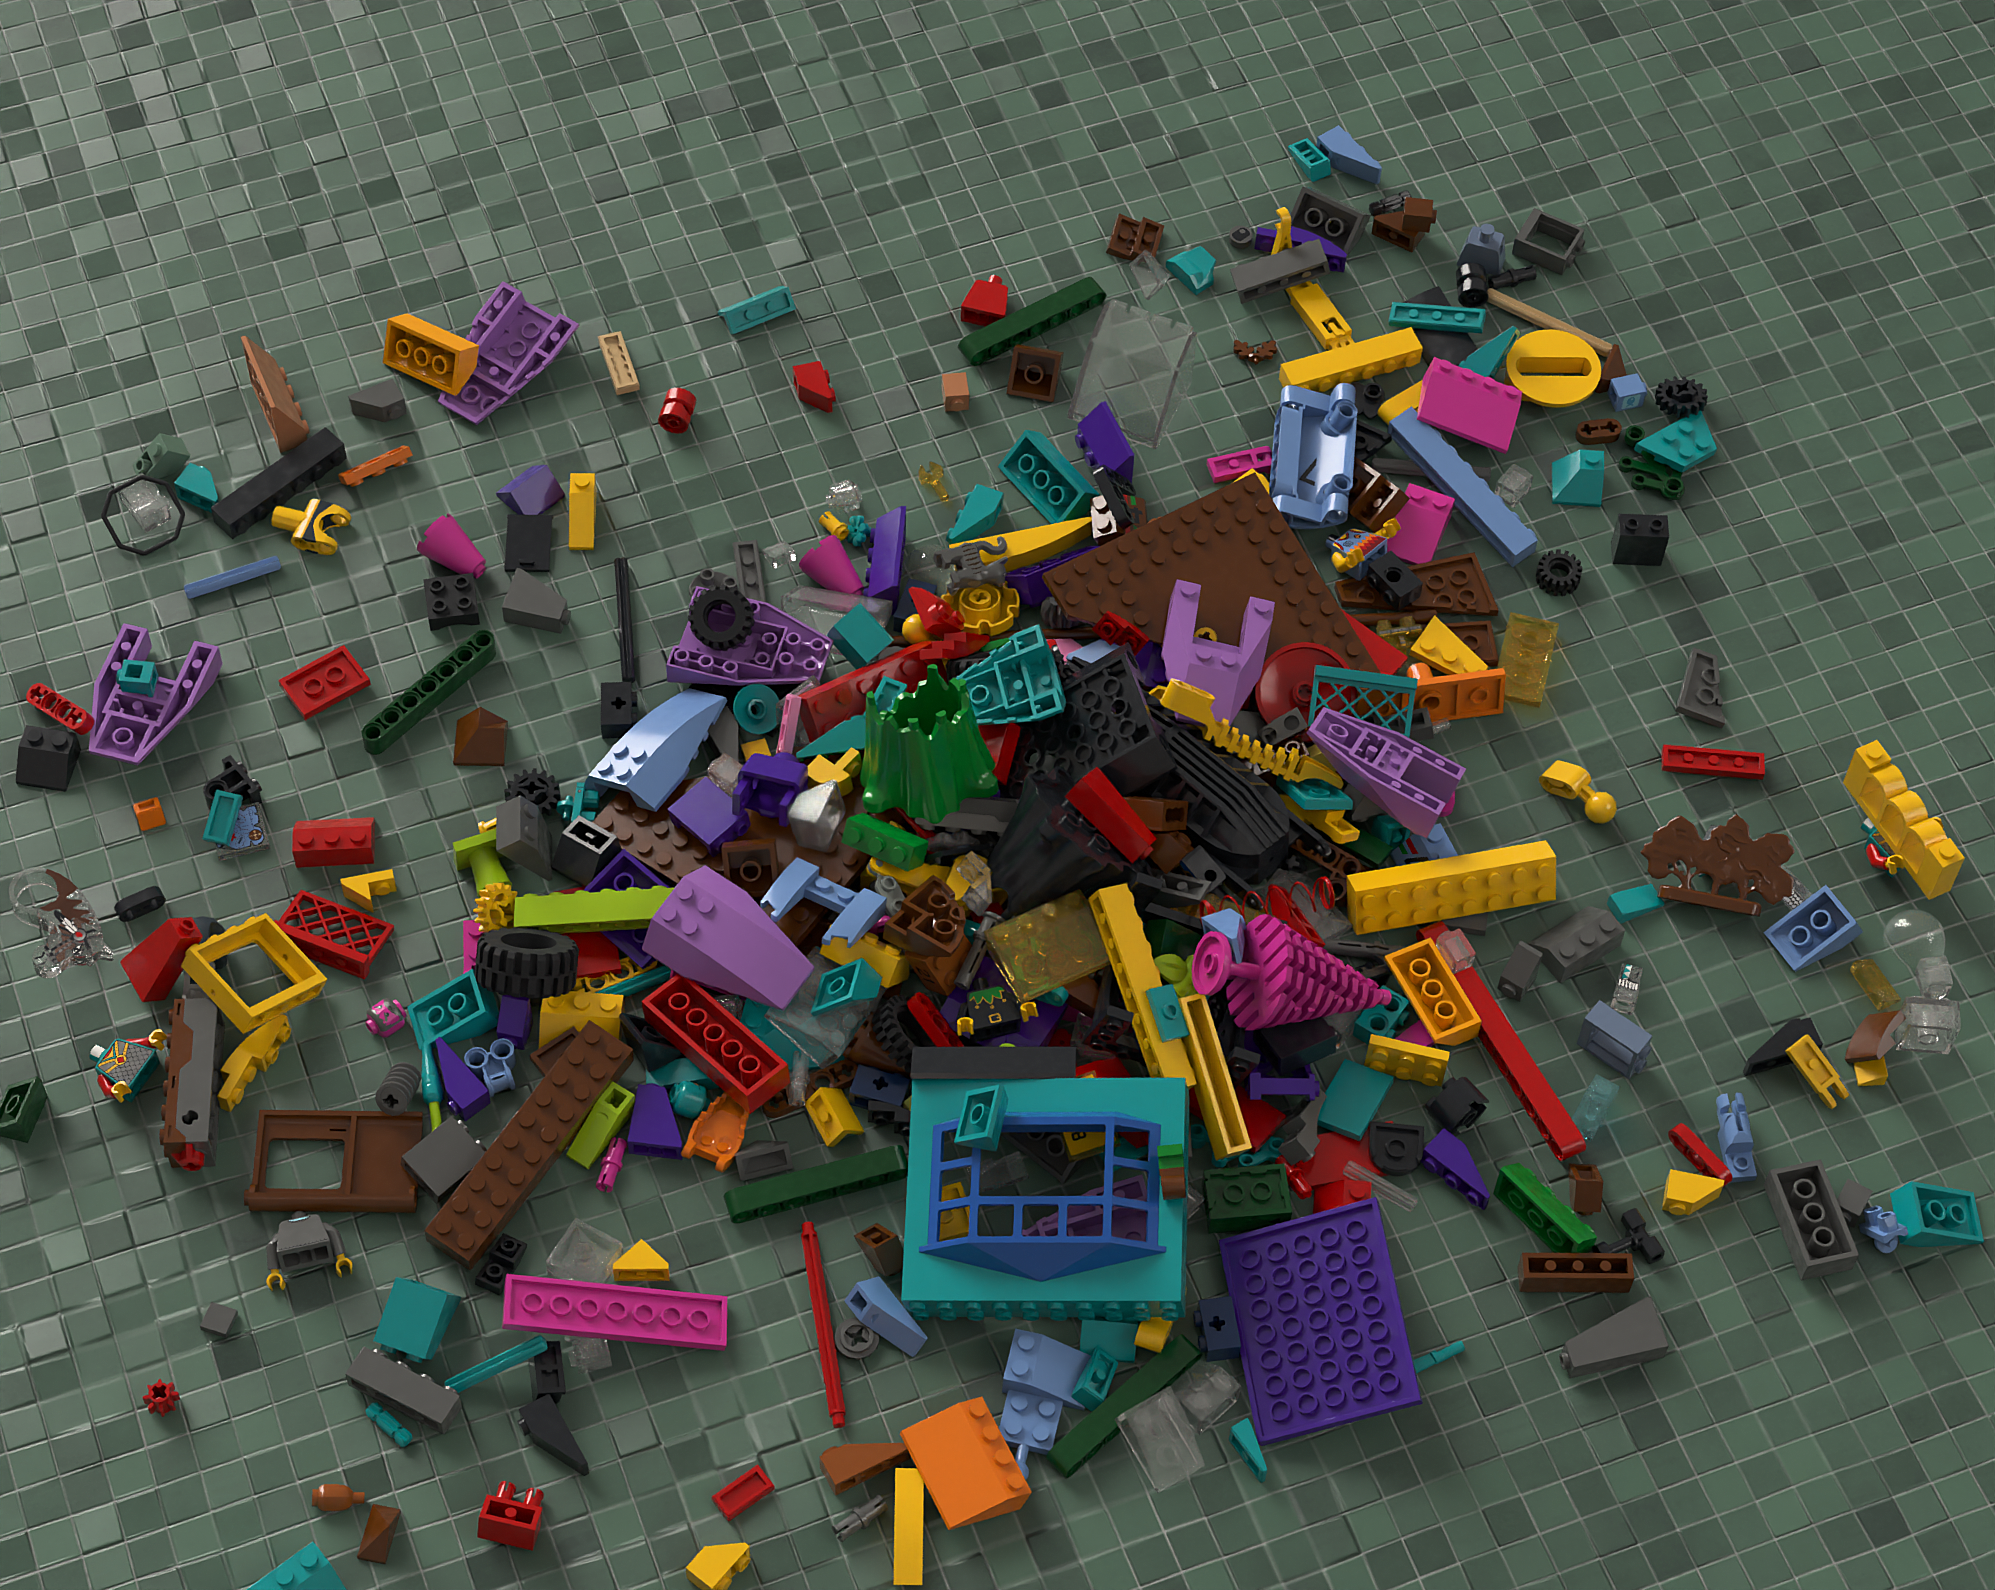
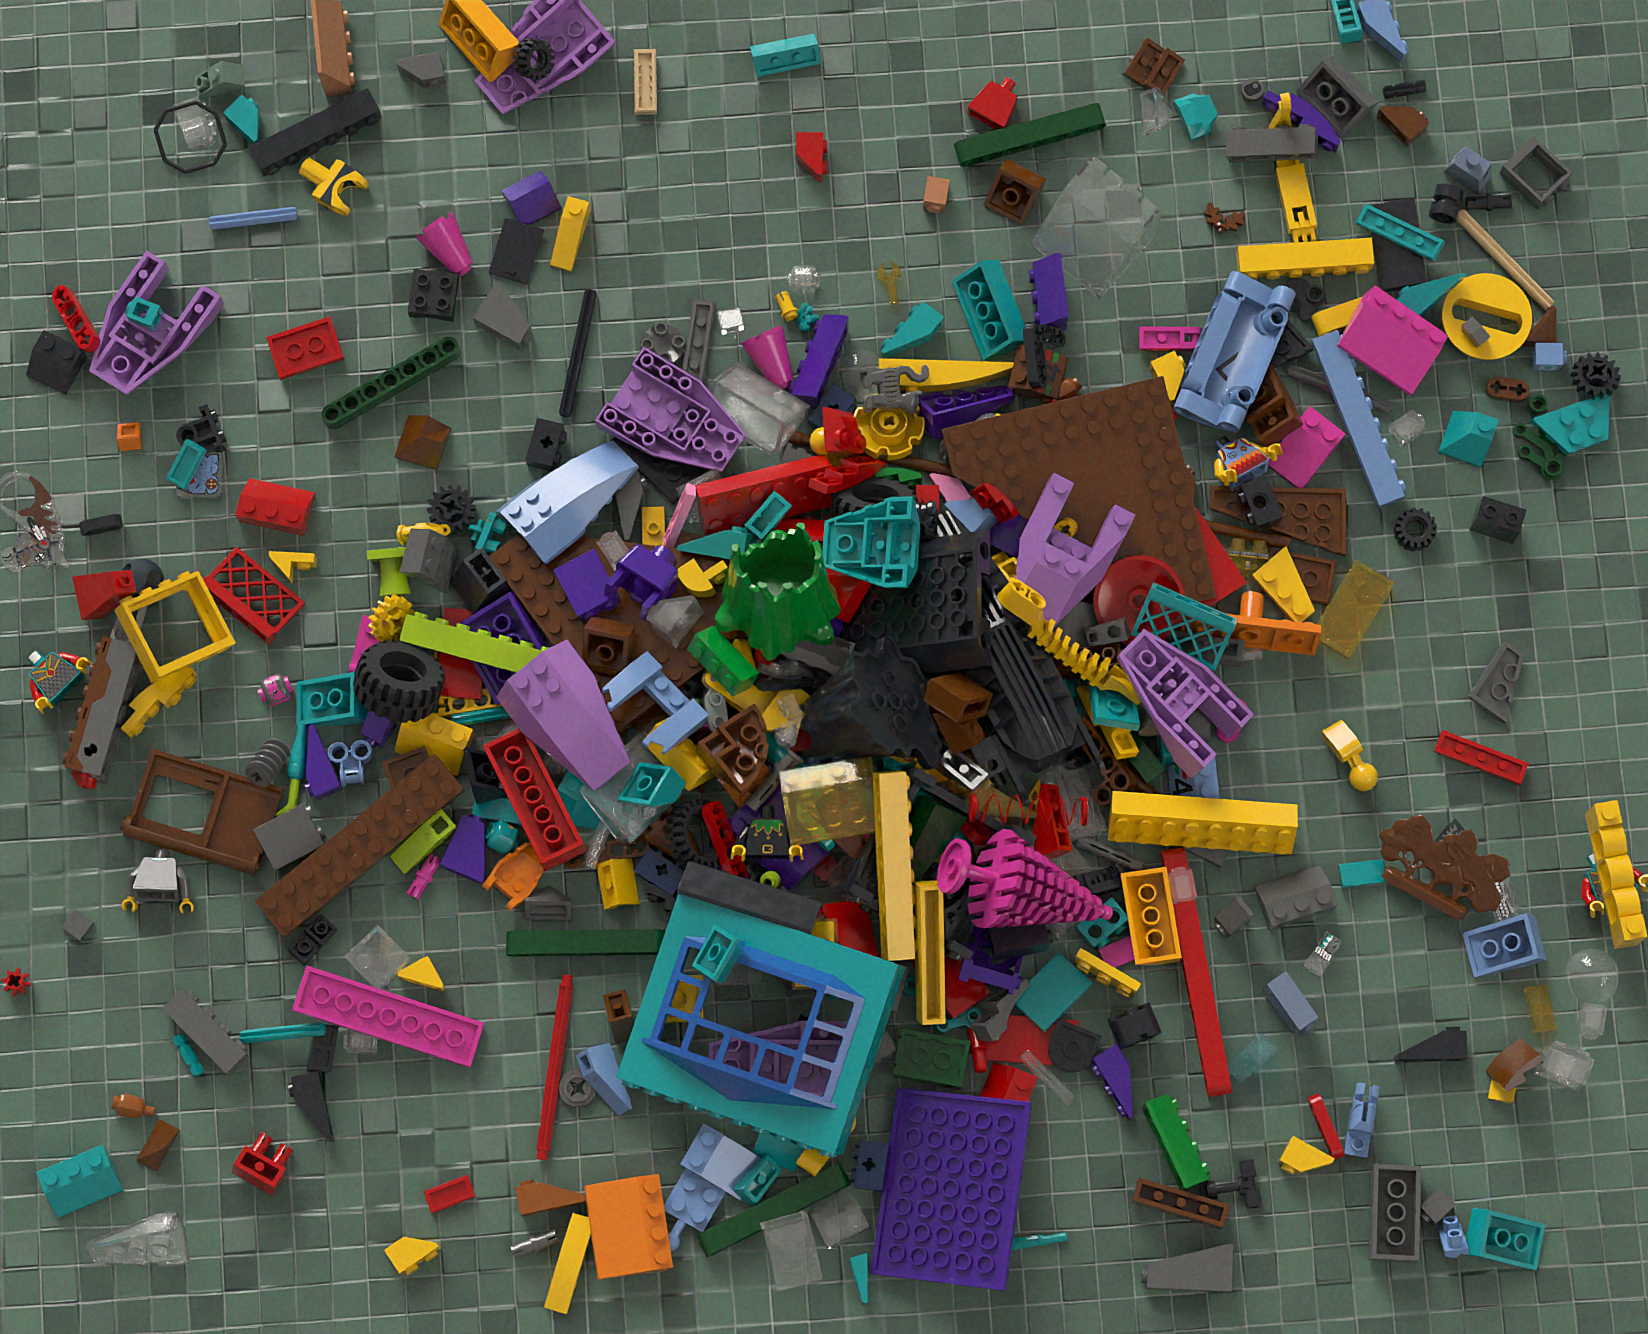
camera: 20 degrees right, 20 degrees up
orange plate [338,445,413,487] -> none
teal slope [373,1277,461,1363] -> none
red wheel [658,388,696,434] -> none
black tyre [688,585,755,651] -> none
teal dish [733,684,781,734] -> none
teal slope [826,603,894,670] -> none
red slope [1065,767,1157,863] -> none
teal plate [1146,984,1190,1043] -> none
lime plant [1154,954,1199,999] -> none
leg [1157,1144,1186,1200] -> none
medium blue slope [1201,908,1246,964] -> none
reddish brown brick [1402,197,1437,233] -> none
reddish brown slope [1568,1163,1603,1215] -> none
yellow hinge [1785,1035,1849,1109] -> none
none -> black tyre [513,38,555,80]
none -> dark grey piece [1461,316,1490,348]

